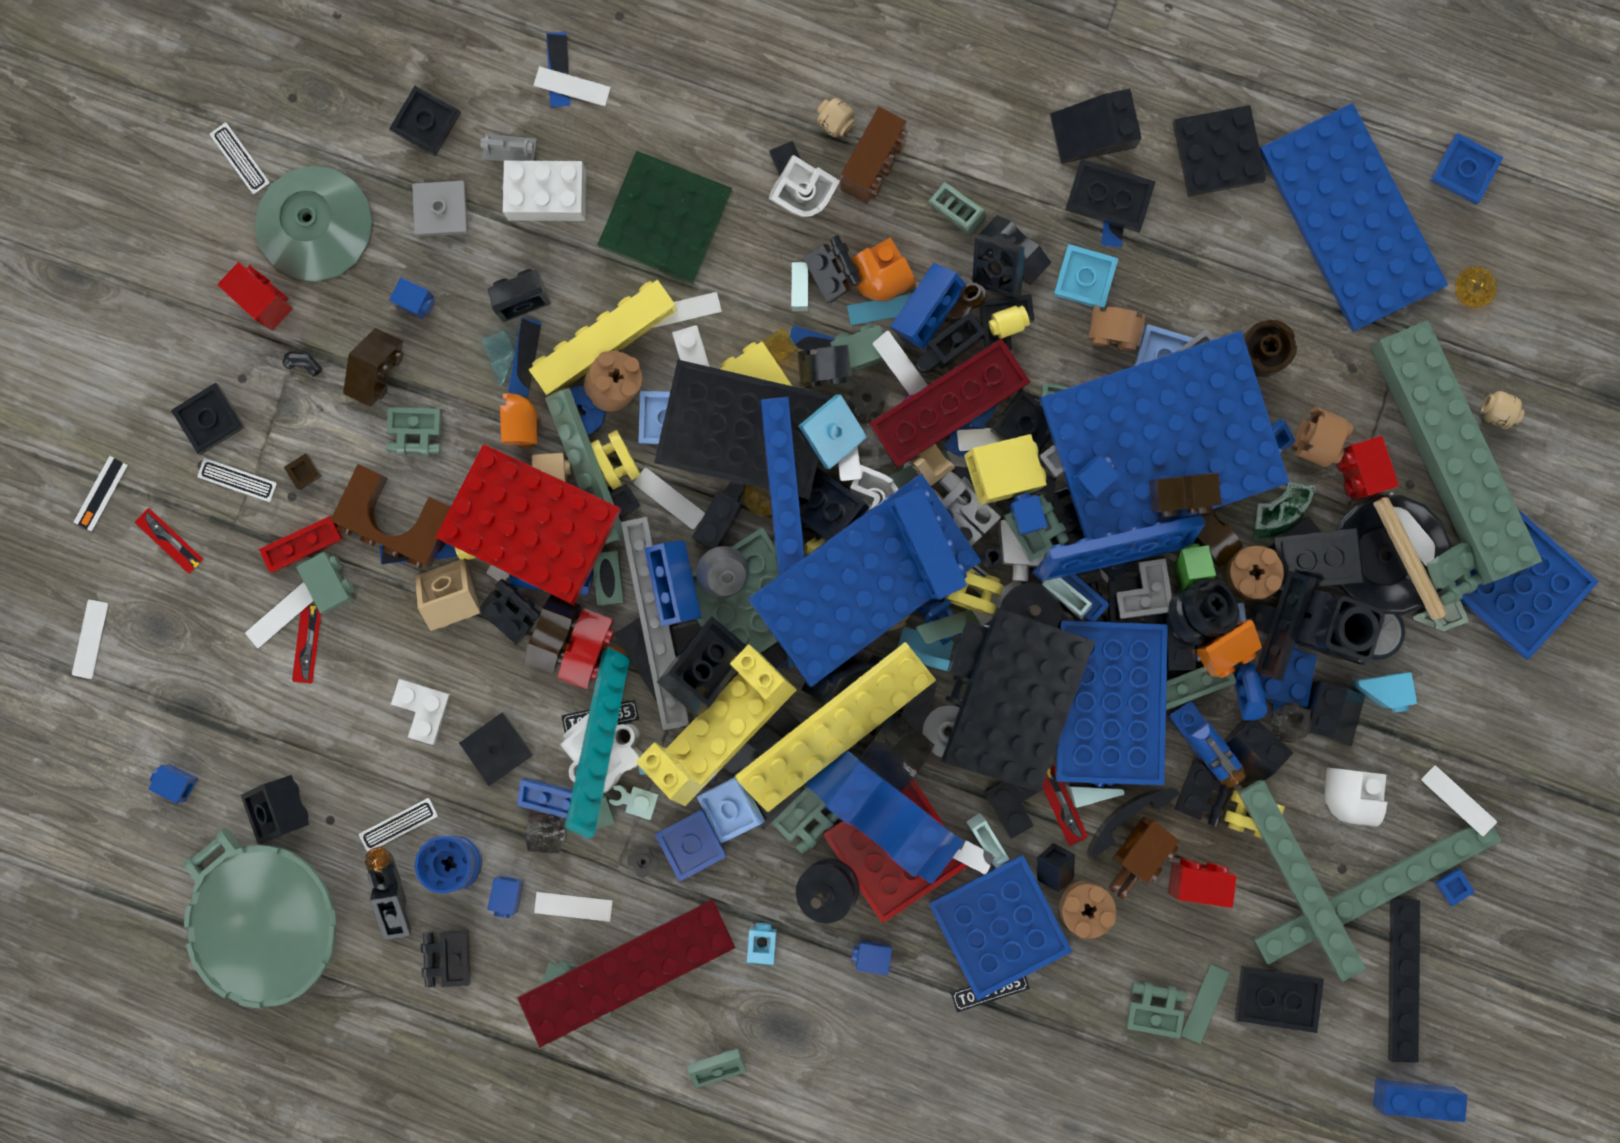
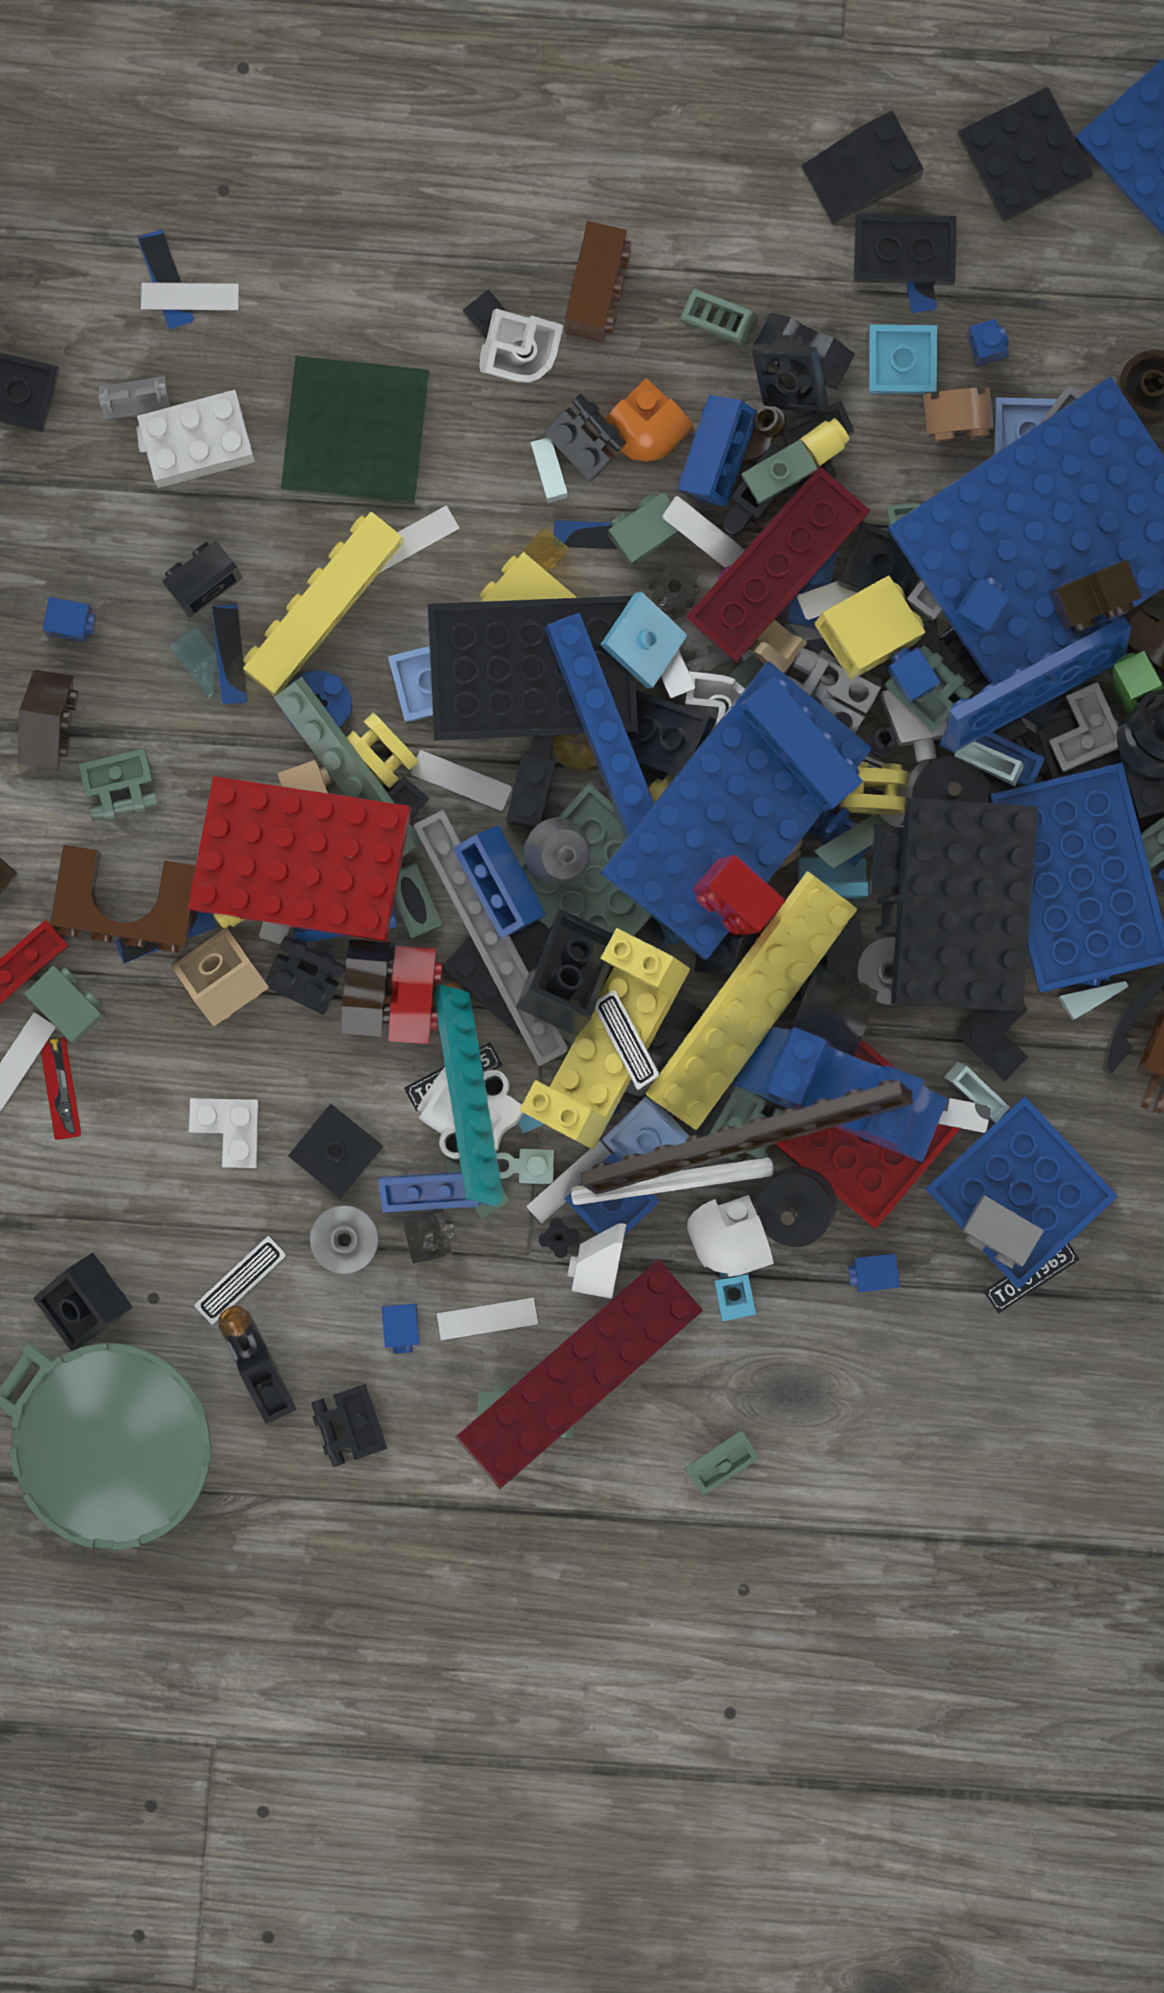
camera: 20 degrees left, 0 degrees up
light grey plate [412,181,468,237] -> none
blue wheel [415,835,482,894] -> none
orange brick [500,393,541,449] -> none
medium nougat brick [584,351,642,412] -> none
white plate [672,325,710,367] -> none
black brick [797,345,852,388] -> none
tan head [817,98,856,137] -> none
medium azure sticker [847,293,913,325] -> none
black panel [1037,843,1075,892] -> none
sticker [1042,766,1088,845] -> none
medium nougat brick [1058,881,1116,939] -> none
none -> light grey dish [310,1206,378,1274]
none -> white sticker [526,1140,611,1224]
none -> white slope [567,1223,626,1299]
none -> white axle [571,1158,774,1205]
none -> dark brown plate [580,1080,914,1195]
none -> sticker [595,990,659,1089]
none -> white brick [687,1195,774,1277]
none -> red brick [692,854,785,935]
none -> sand green plate [741,440,818,505]
none -> light grey brick [961,1195,1044,1269]
none -> blue brick [966,319,1009,367]

